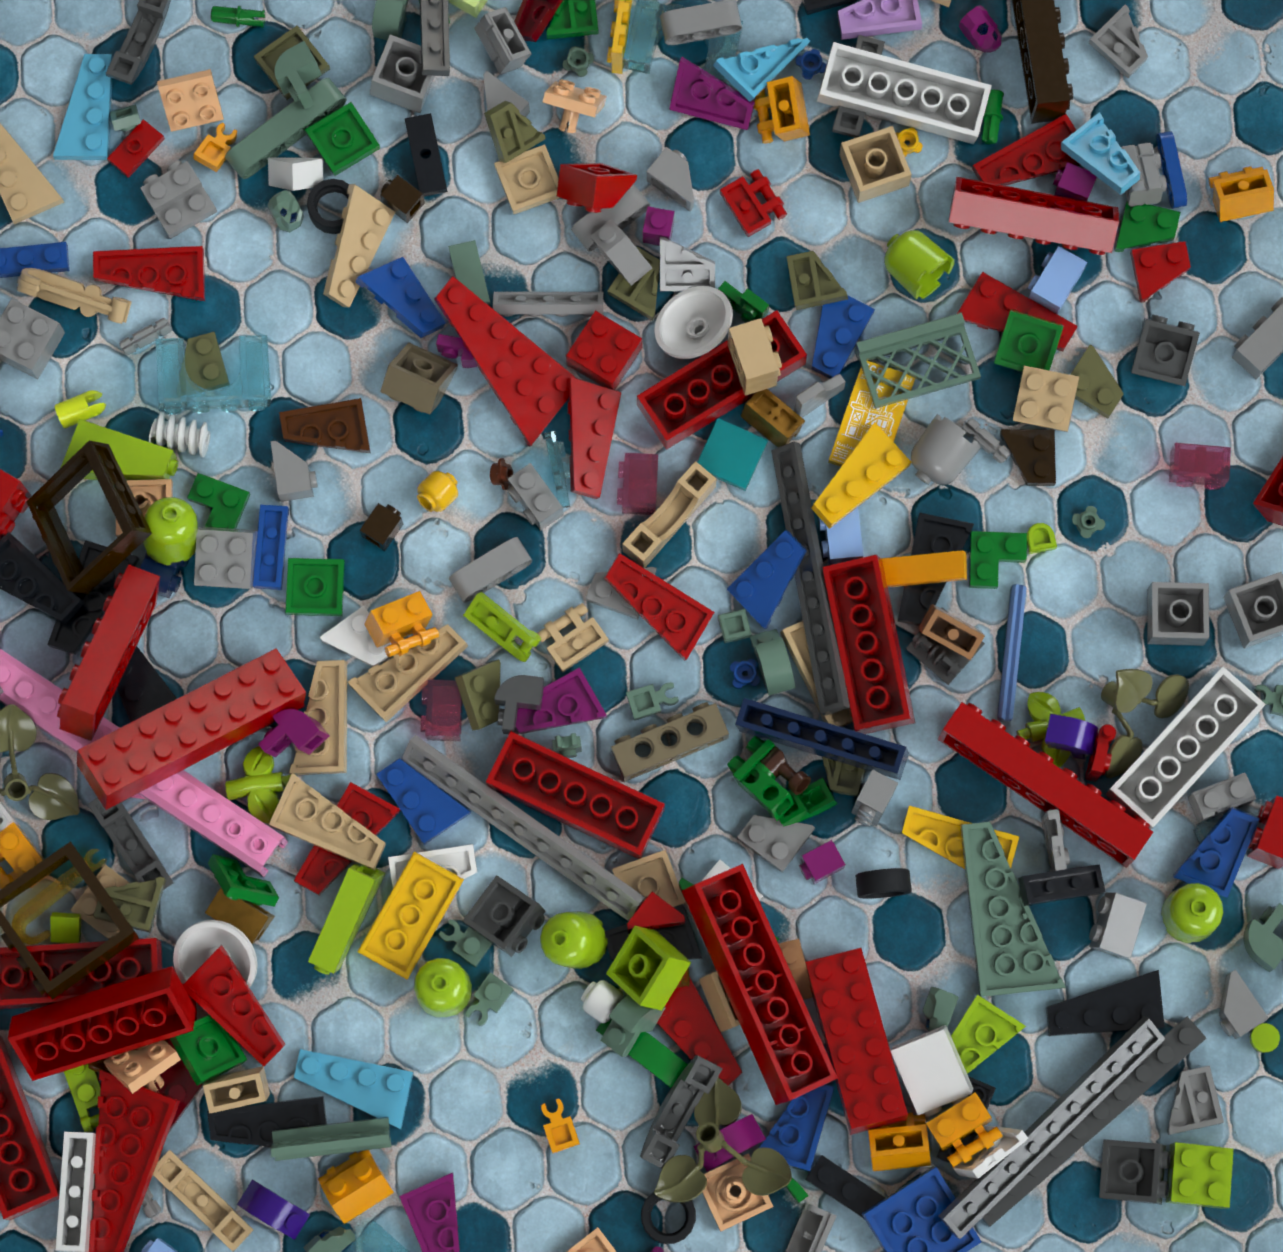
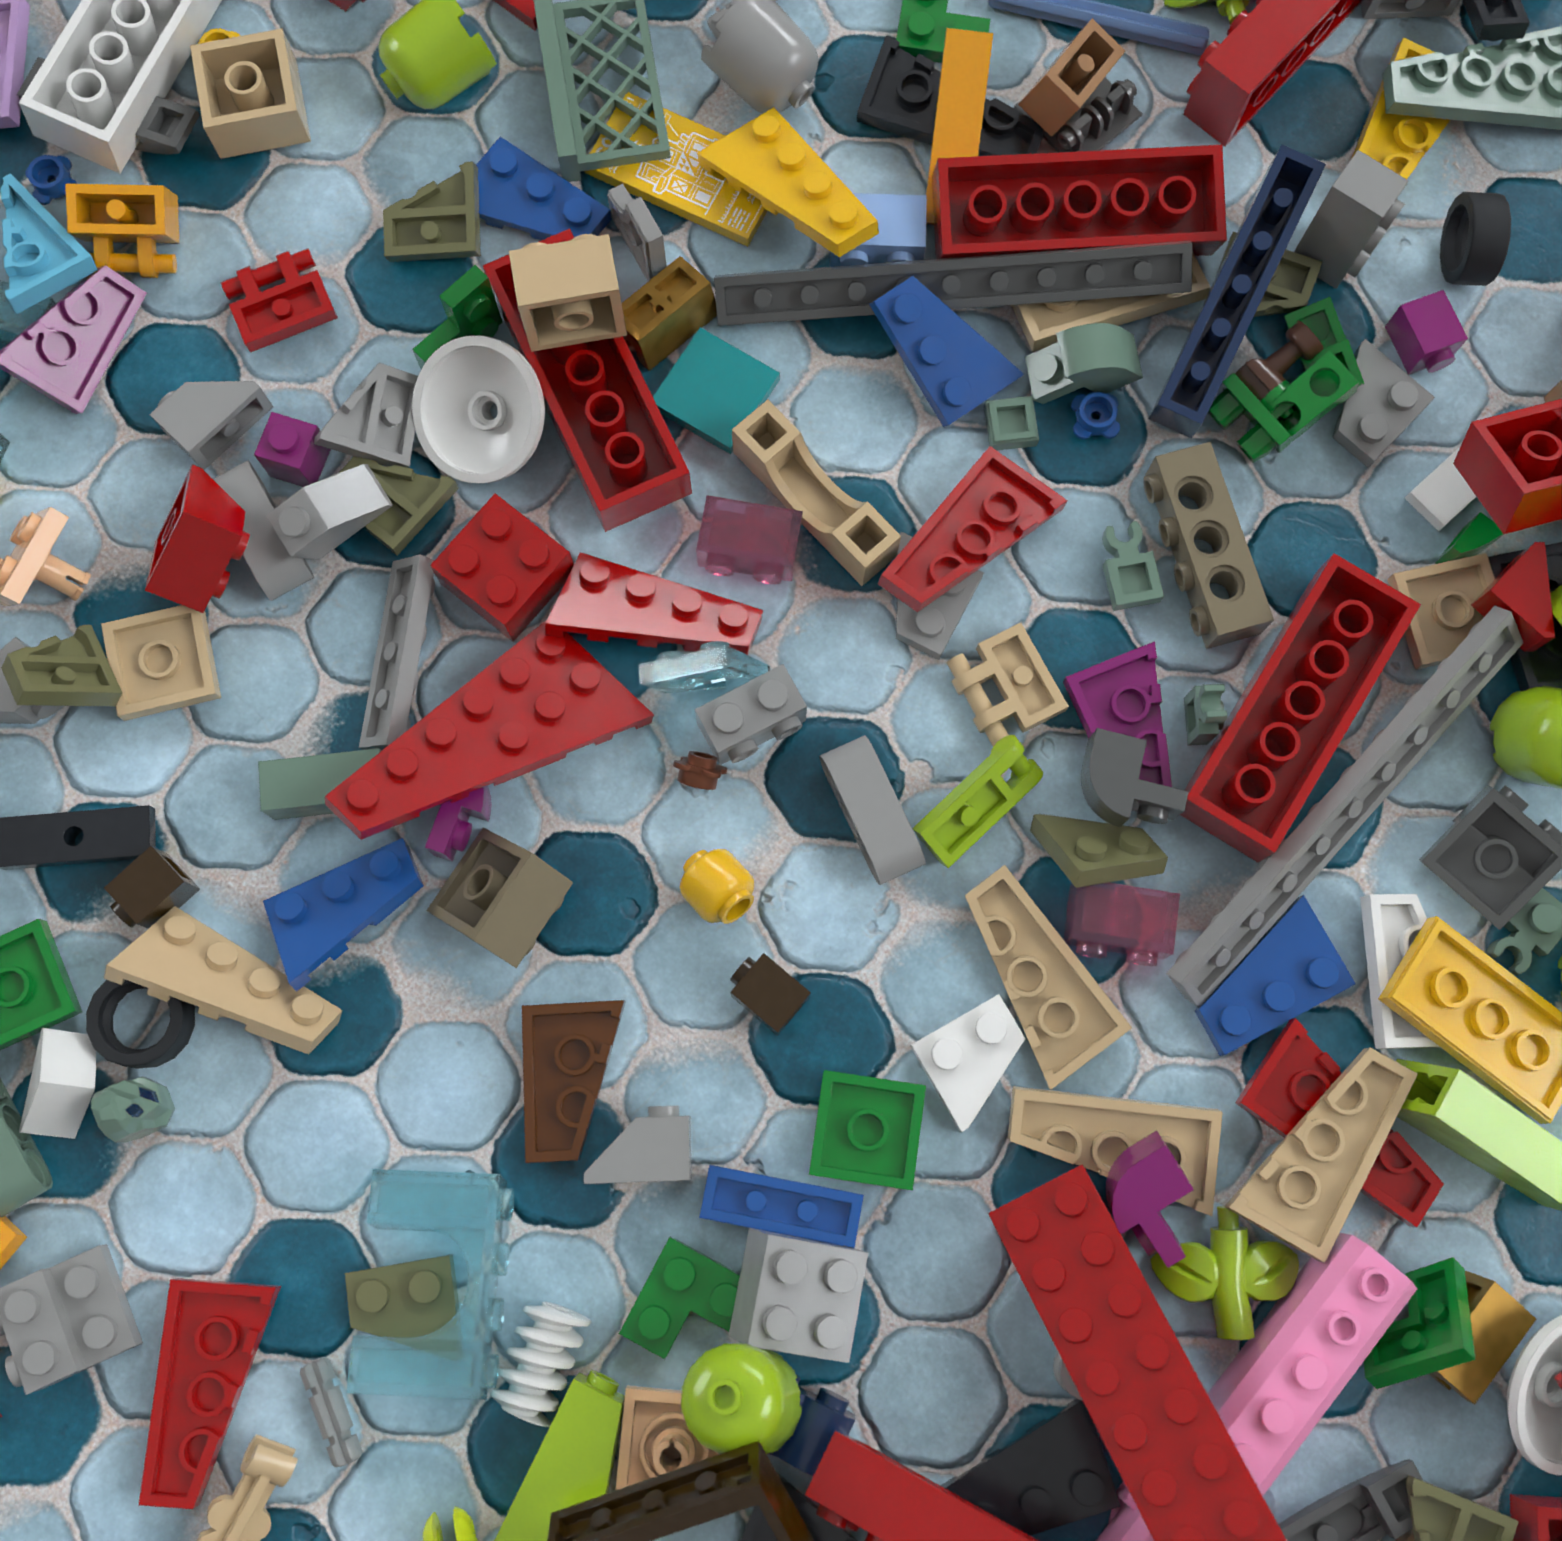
camera: 85 degrees left, 0 degrees up
light orange brick [364,591,439,657] -> none

